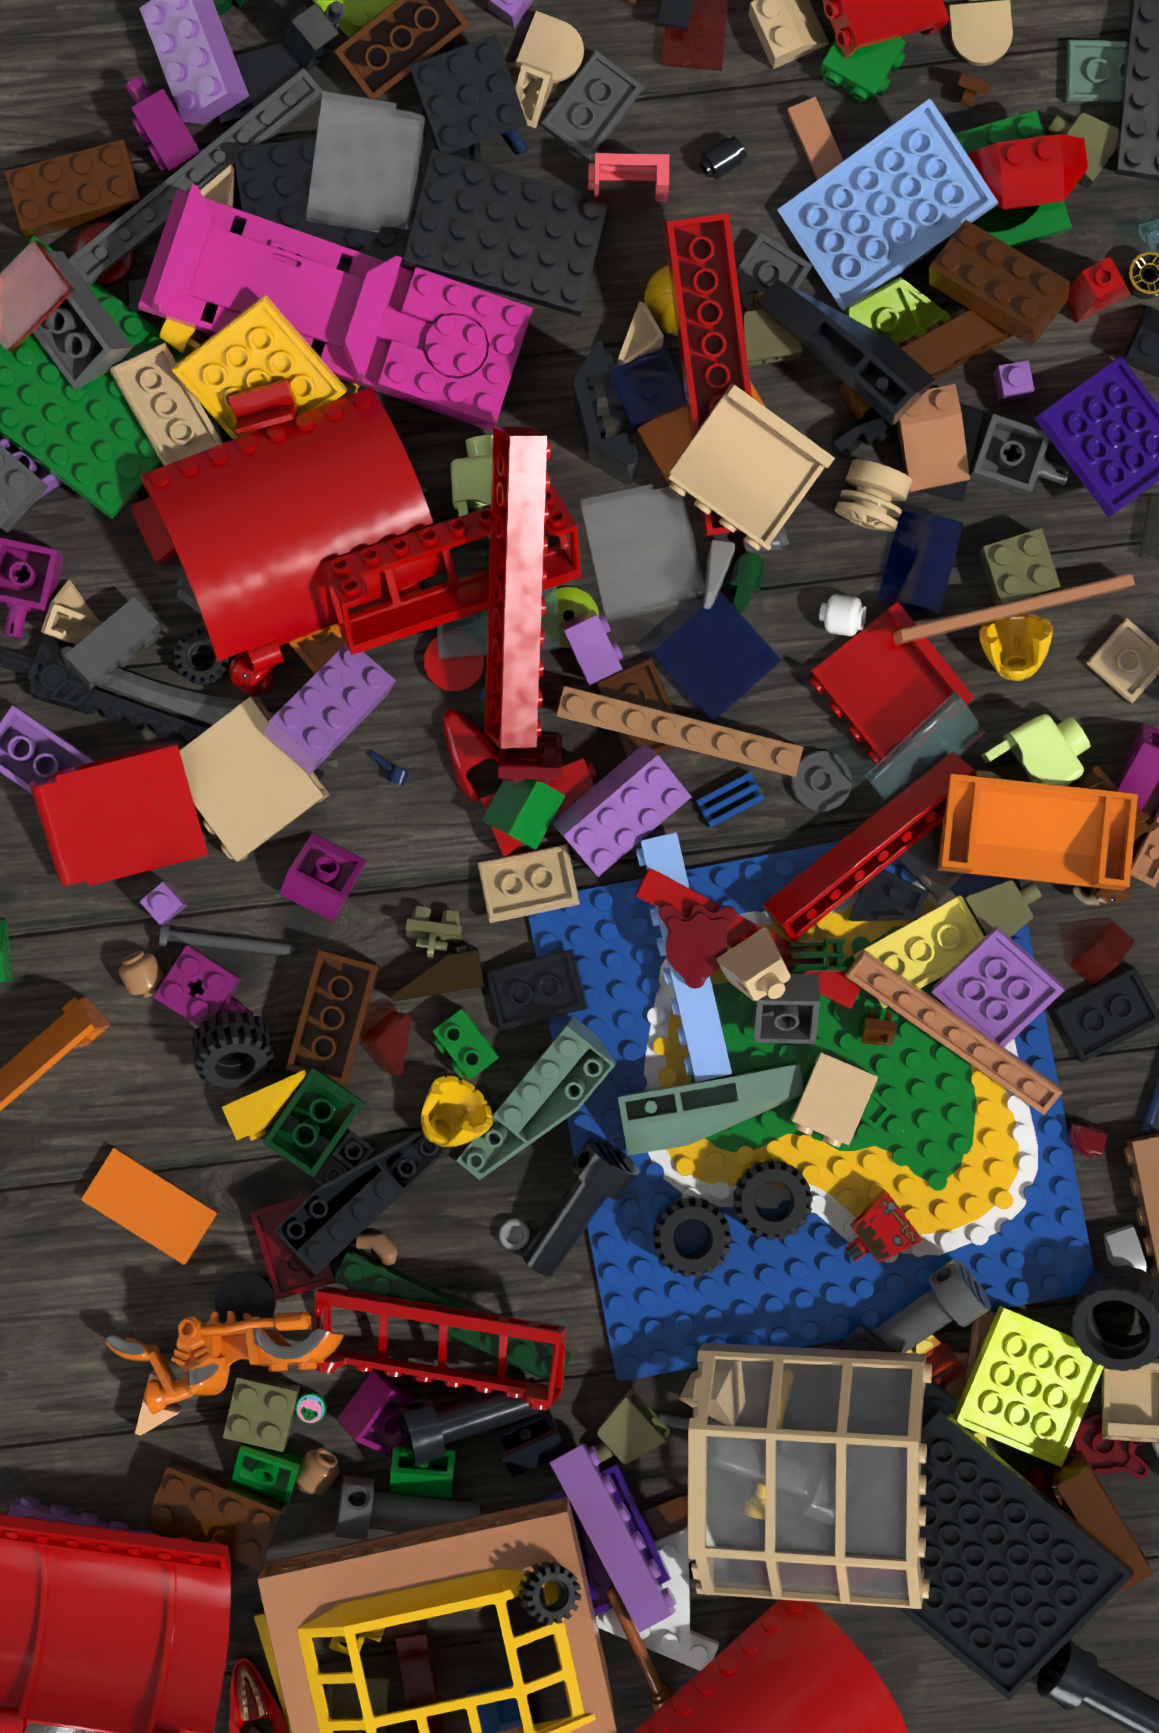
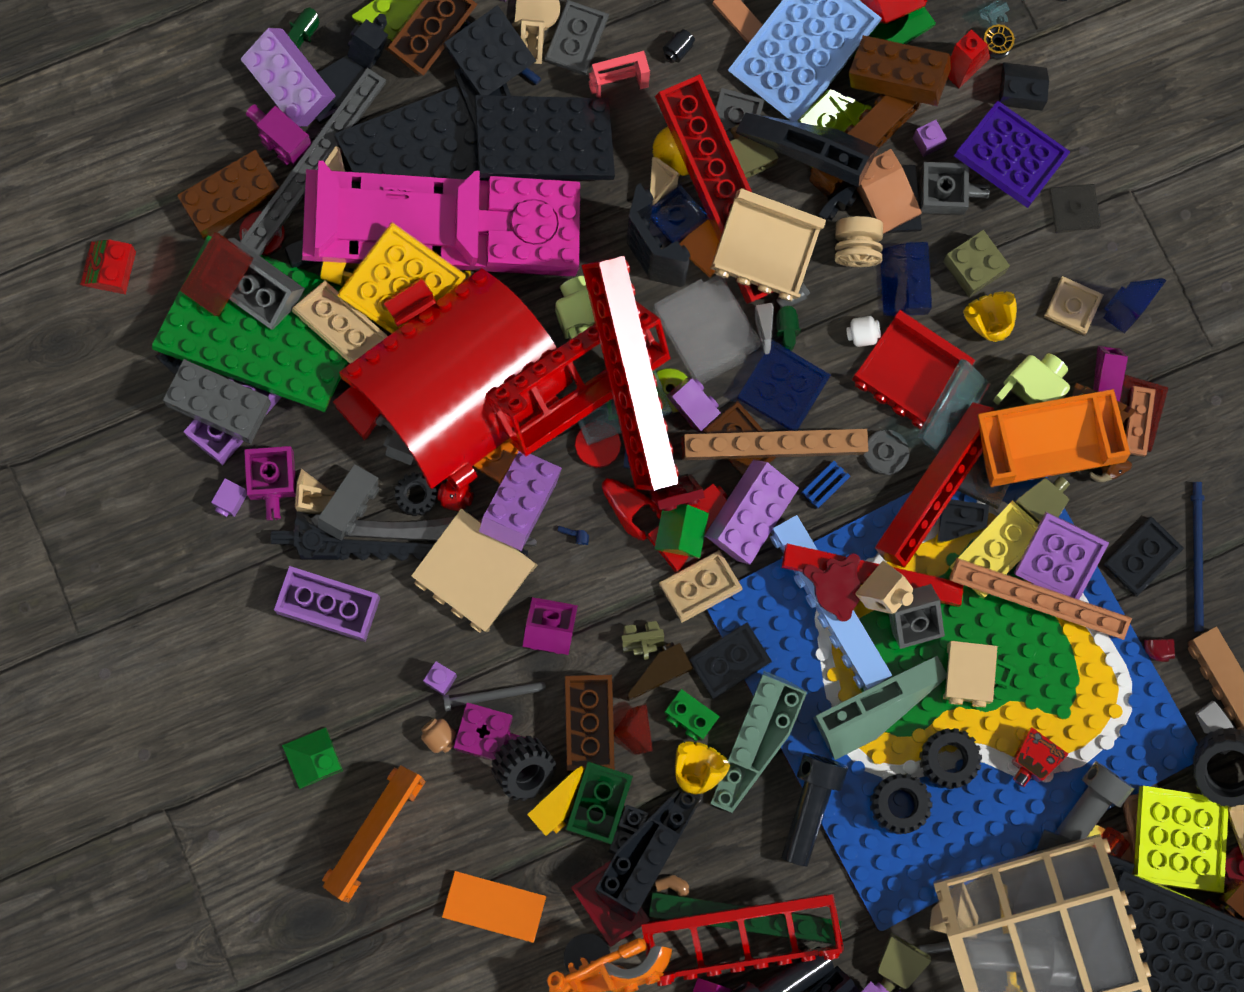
camera: 25 degrees left, 10 degrees down
red piece [29,743,208,886] -> none
clear piece [306,91,425,232] -> none
light grey tile [499,1218,530,1250] -> none
dark green arm [789,939,847,973] -> none
reddish brown tile [861,1009,896,1046] -> none
nougat tile [893,573,1135,645] -> none
clear red slope [1070,920,1135,985] -> none

